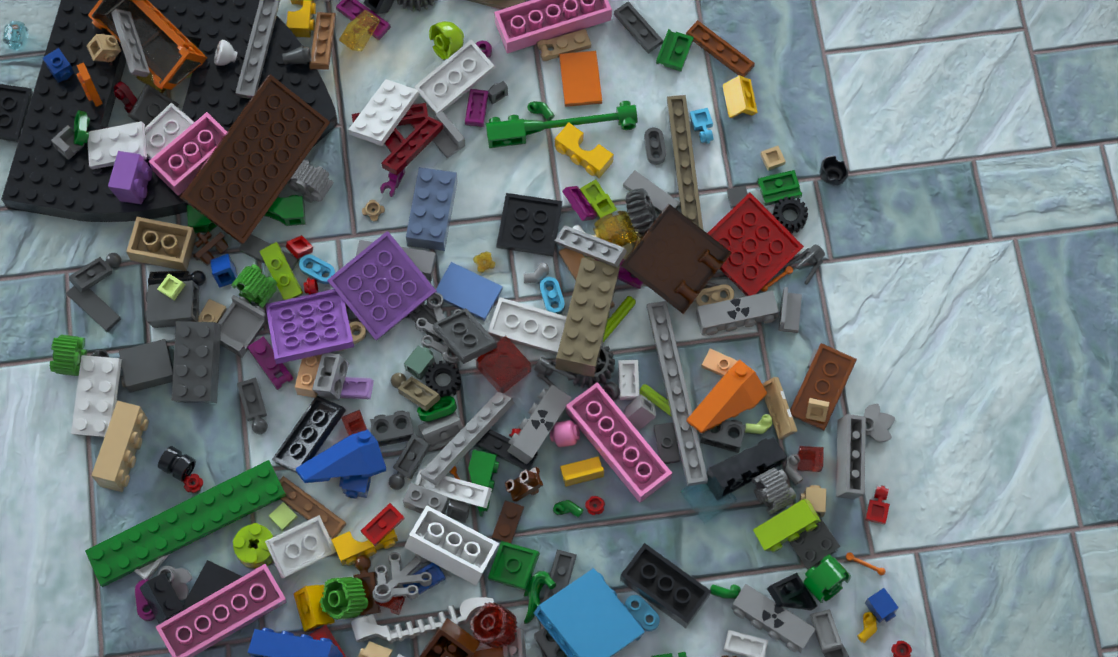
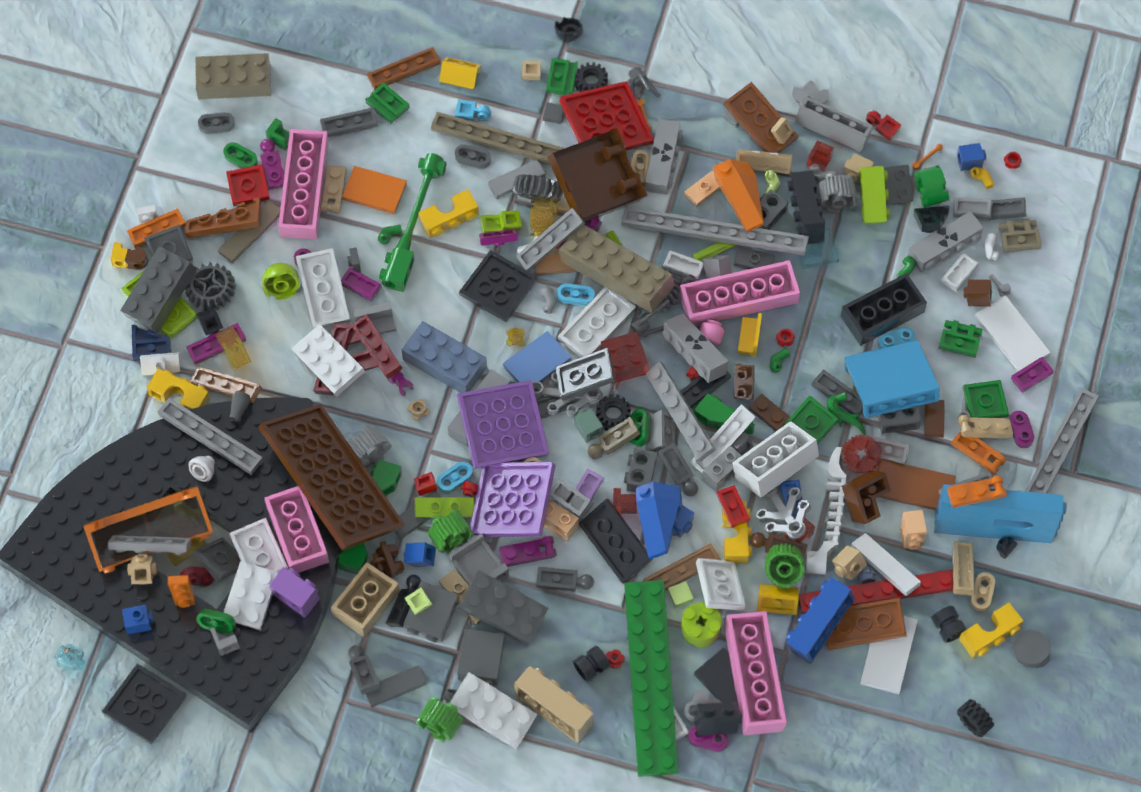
camera: 65 degrees left, 5 degrees down
light grey panel [779,287,802,333] -> none

